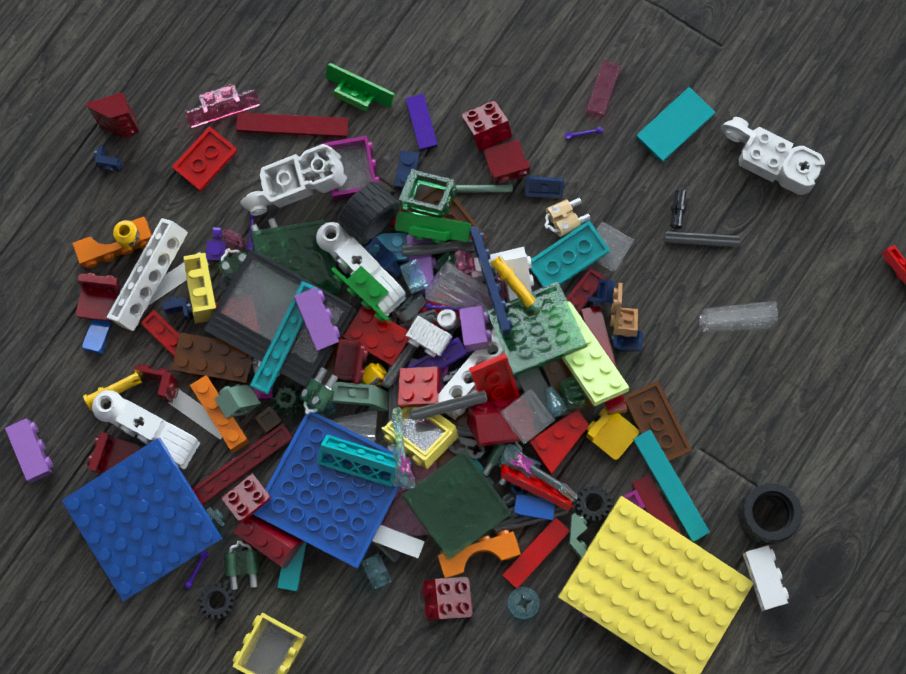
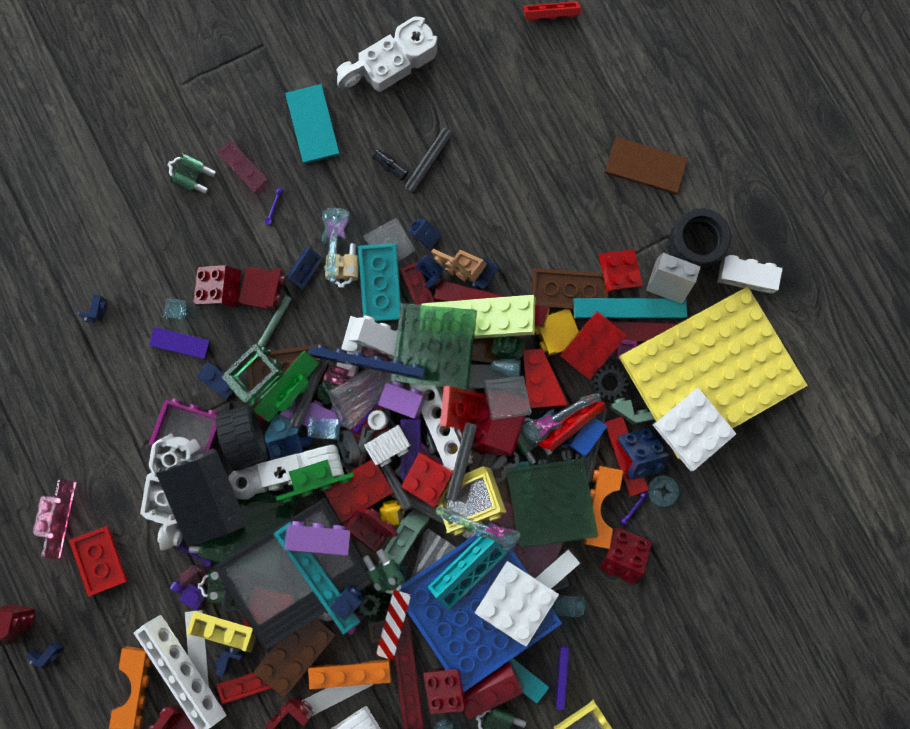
camera: 65 degrees left, 5 degrees up
yellow head [113,221,140,248] -> none
sand green brick [215,384,261,418] -> none
dark red tile [236,112,349,138] -> none
green bracket [325,63,395,112] -> none
yellow pin [490,256,536,308] -> none
clear slope [699,301,778,332] -> none
none -> dark blue bracket [78,294,107,323]
none -> black slope [156,449,247,547]
none -> clear light blue plate [163,298,187,320]
none -> clear green piece [167,153,216,194]
none -> clear light blue piece [321,207,350,284]
none -> dark blue bracket [330,585,363,621]
none -> sticker [376,590,411,660]
none -> dark blue bracket [408,219,442,249]
none -> white plate [474,561,559,646]
none -> dark purple tile [555,645,569,710]
none -> red plate [560,311,627,380]
none -> red plate [598,249,643,292]
none -> reddish brown tile [605,137,688,195]
none -> dark blue bracket [617,428,670,480]
none -> dark purple hinge [620,492,648,526]
none -> light grey slope [646,253,700,304]
none -> white plate [653,388,736,471]

